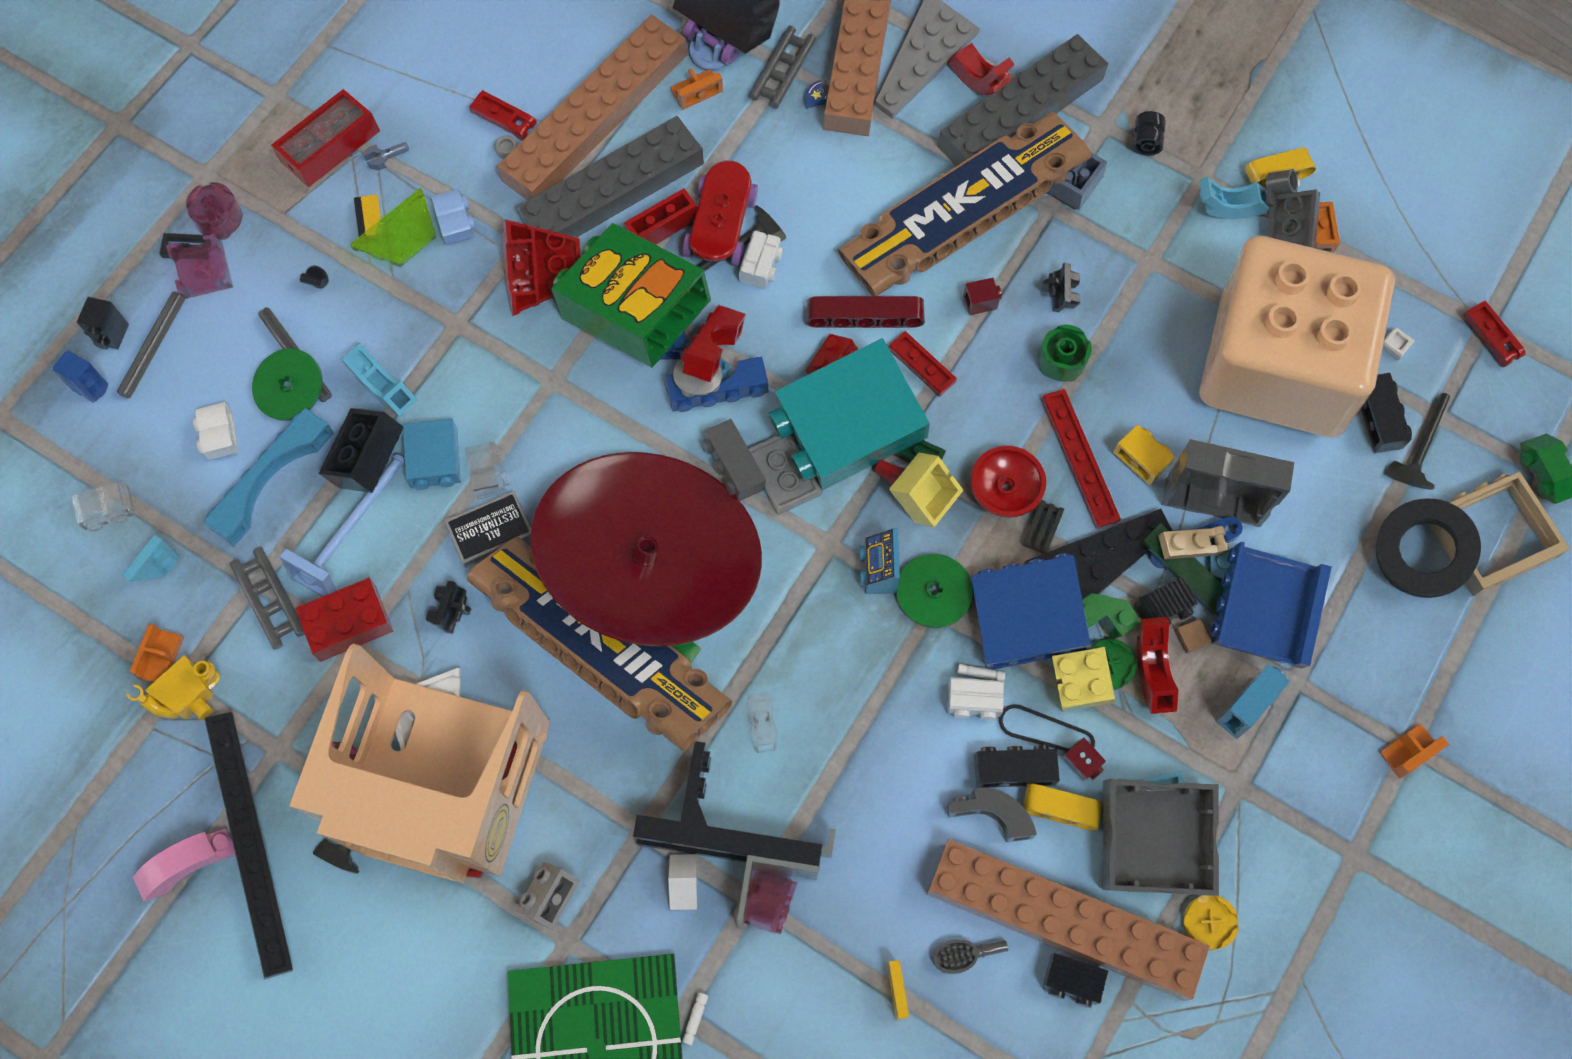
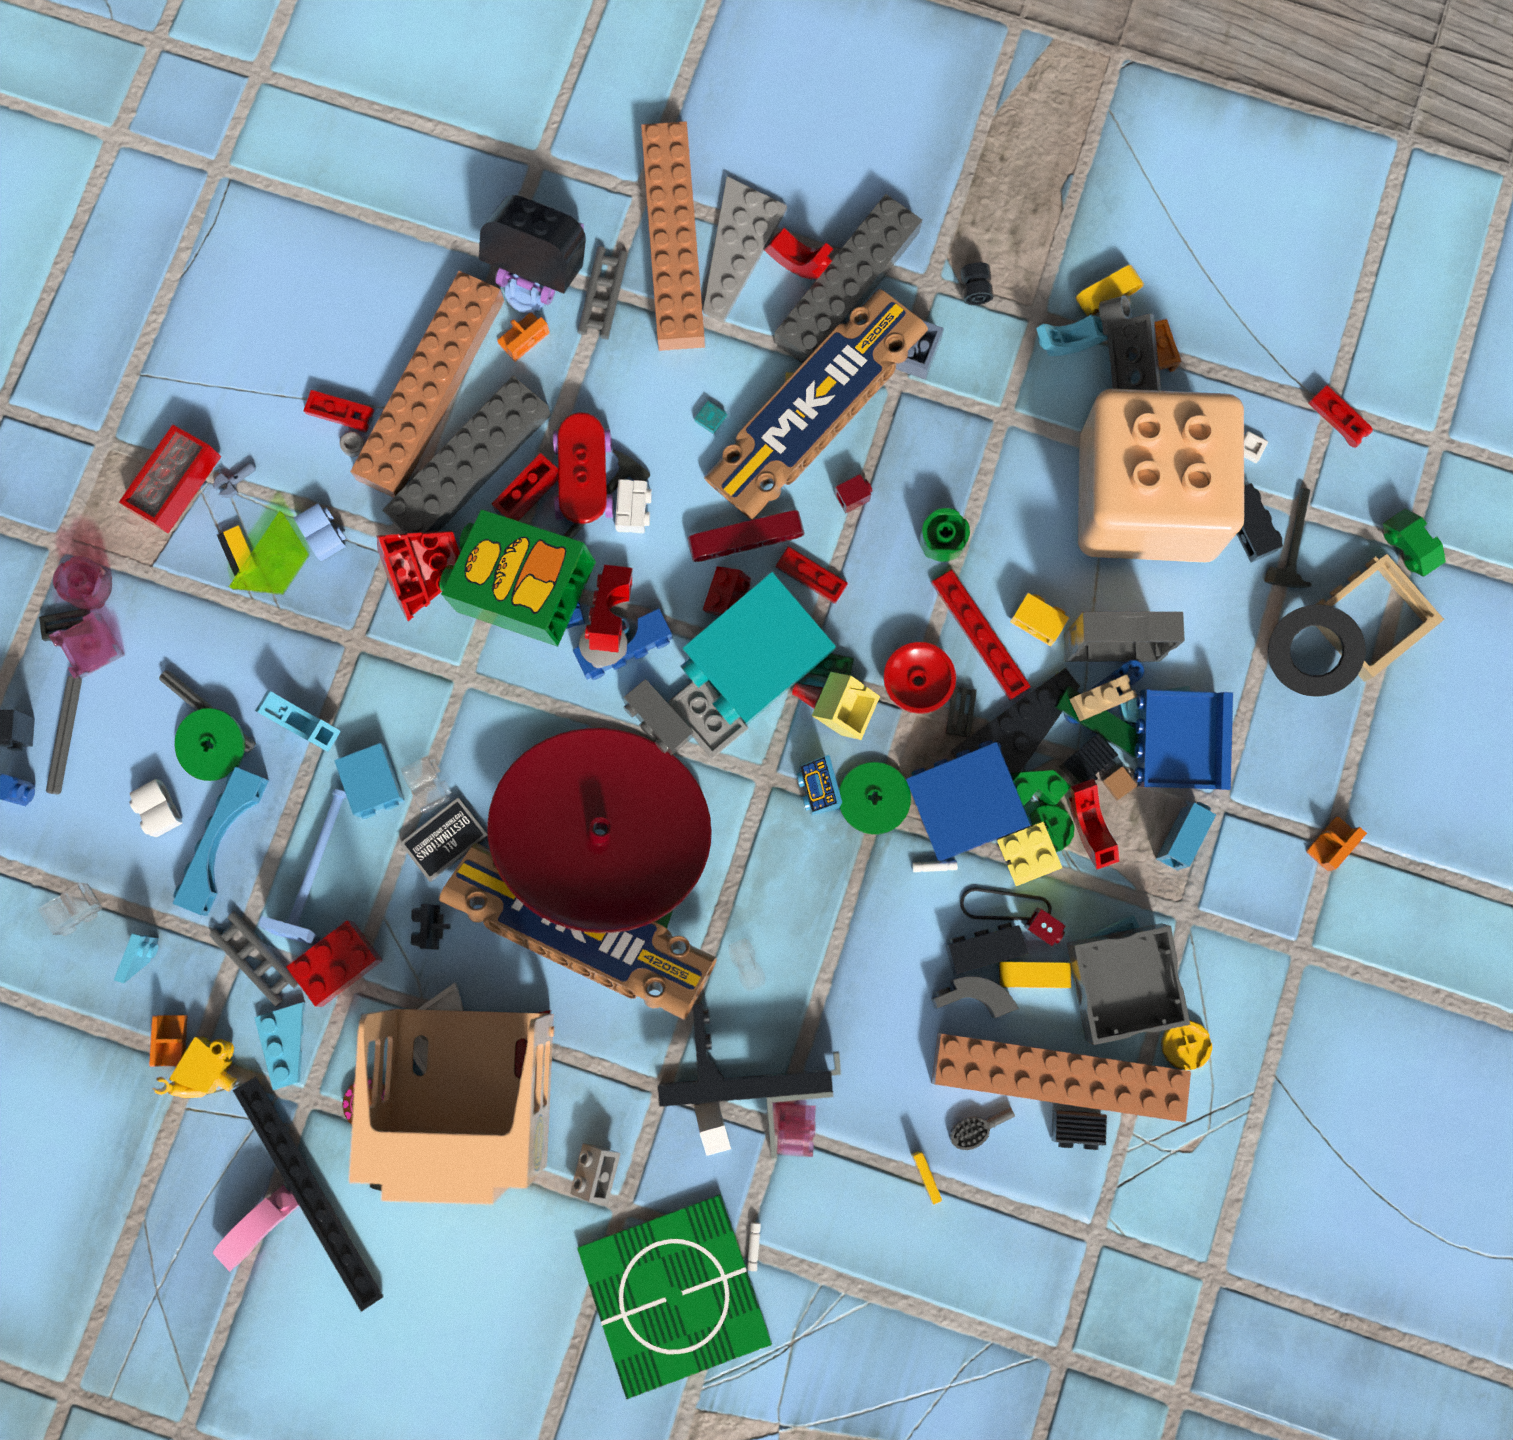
camera: 15 degrees left, 10 degrees up
black plate [300,265,329,288] -> none
black brick [318,408,404,493] -> none
blue tile [805,80,828,109] -> none
white brick [948,678,1004,721] -> none
black hips [1042,262,1080,312] -> none
none -> medium azure wing [254,1002,305,1090]
none -> teal tile [695,401,727,434]

